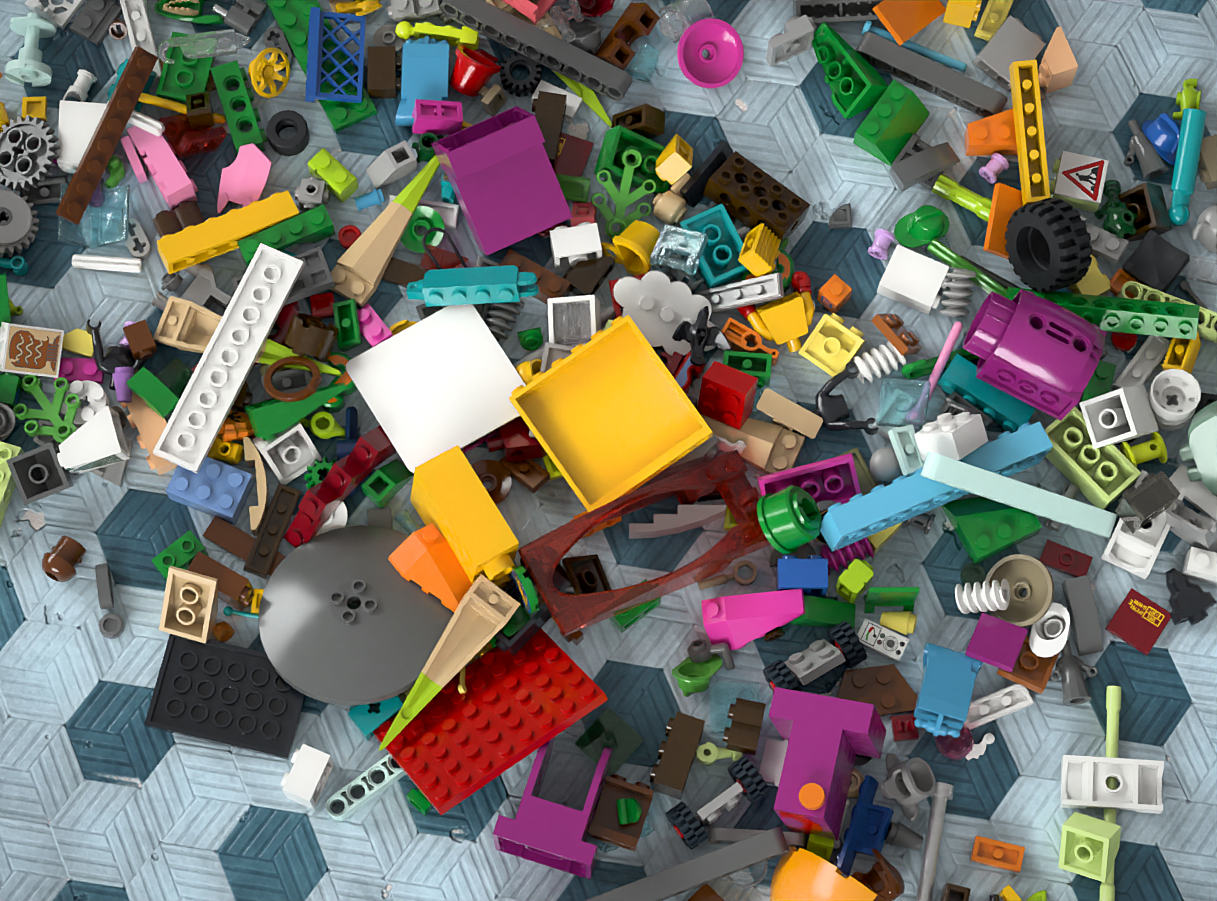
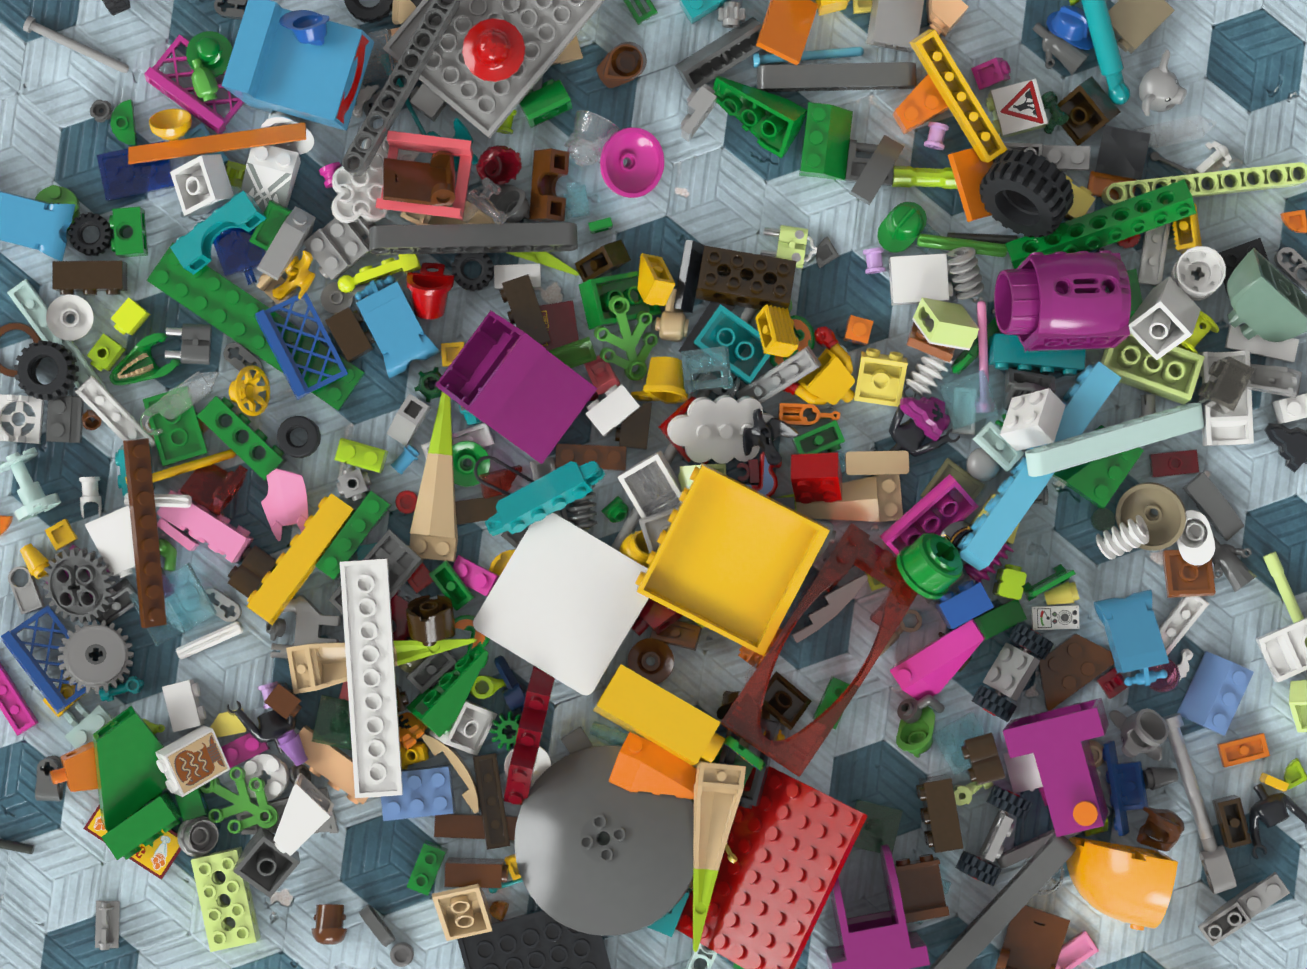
camera: 30 degrees left, 15 degrees up
green slope [126,367,179,418] -> none
dark brown slope [186,91,215,130] -> none
reddish brown piece [264,356,322,402] -> none
green slope [362,459,414,509] -> none
dark pink hinge [412,99,463,135] -> none
dark tan tile [478,84,507,116] -> none
green plate [616,798,642,825] -> none
white piece [715,435,746,455] -> none
magenta tile [965,613,1028,673] -> none
dark green rock [1103,203,1138,239] -> none
dark red tile [1105,588,1171,656] -> none
none -> white brick [162,679,206,732]
none -> green tile [588,217,613,234]
none -> yellowish green piece [760,225,817,269]
none -> magenta rock [900,397,950,441]
none -> yellowish green piece [912,297,979,350]
none -> dark pink bracket [971,57,1011,90]
none -> medium blue slope [1177,651,1254,736]

